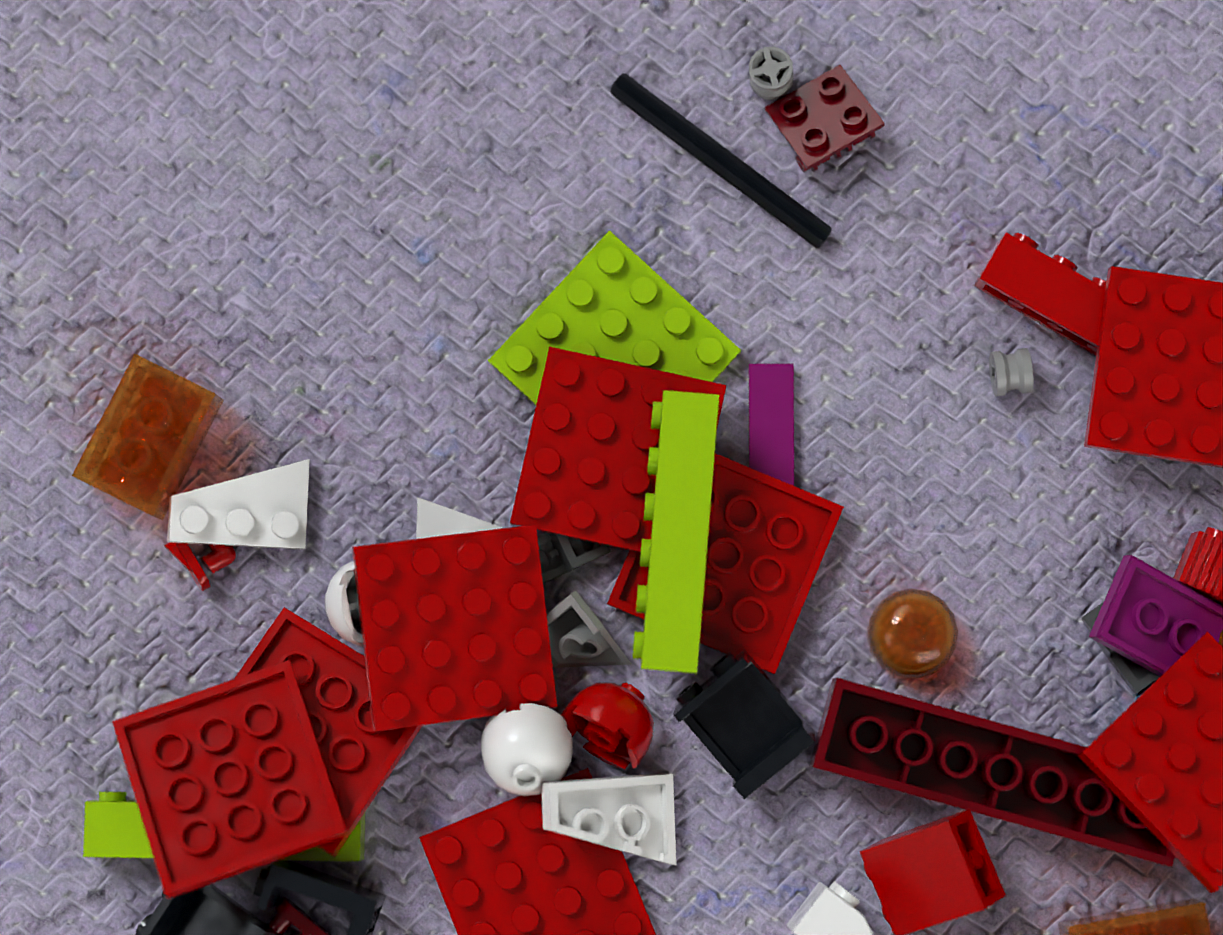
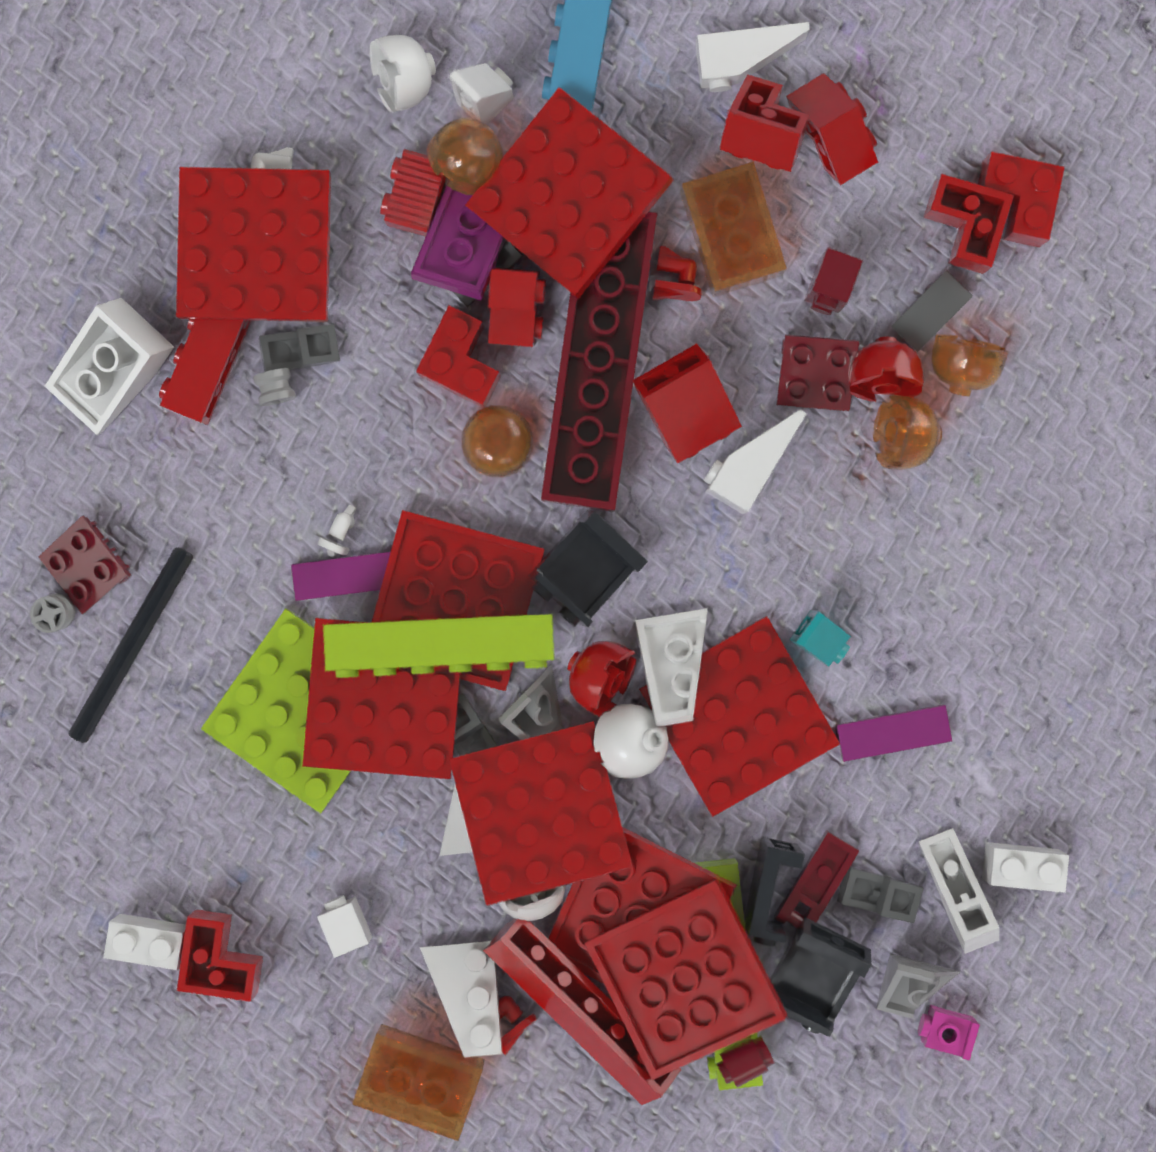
camera: 95 degrees left, 5 degrees up
none -> white slope [45,298,174,435]
none -> white brick [103,914,186,970]
none -> red brick [177,909,263,1002]
none -> dark grey slope [259,324,340,372]
none -> white piece [317,505,356,559]
none -> white brick [317,895,373,958]
none -> red brick [416,305,501,409]
none -> red brick [483,918,682,1105]
none -> red brick [488,268,546,347]
none -> red piece [652,246,702,301]
none -> dark red brick [717,1036,775,1088]

